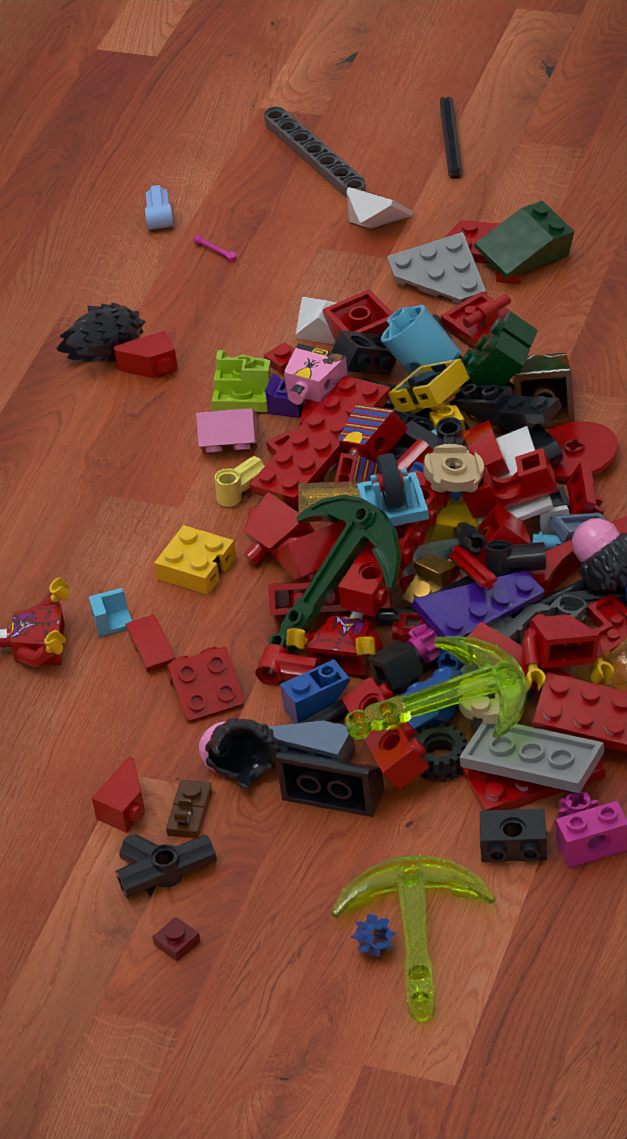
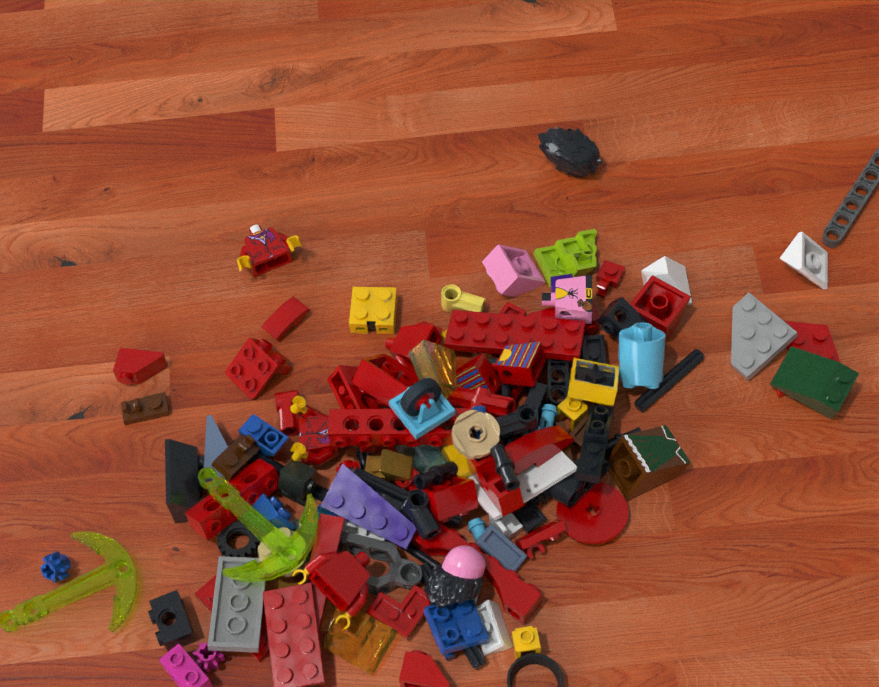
camera: 65 degrees right, 15 degrees up
medium azure panel [88,588,132,637] -> none
red slope [113,331,178,378] -> none
black piece [115,834,217,897] -> none
light blue piece [145,185,174,230] -> none
dark red plate [152,917,200,961] -> none
dark pink hinge [193,235,237,262] -> none
black hair [199,718,281,790] -> none
dark green piece [269,495,401,654] -> none
dark pink gear [406,623,444,663] -> none
red plate [440,291,516,347] -> none
red axle [449,546,497,590] -> none
dark green piece [454,311,538,396] -> none
none -> reddish brown plate [211,434,260,480]
none -> black pin [490,444,520,491]

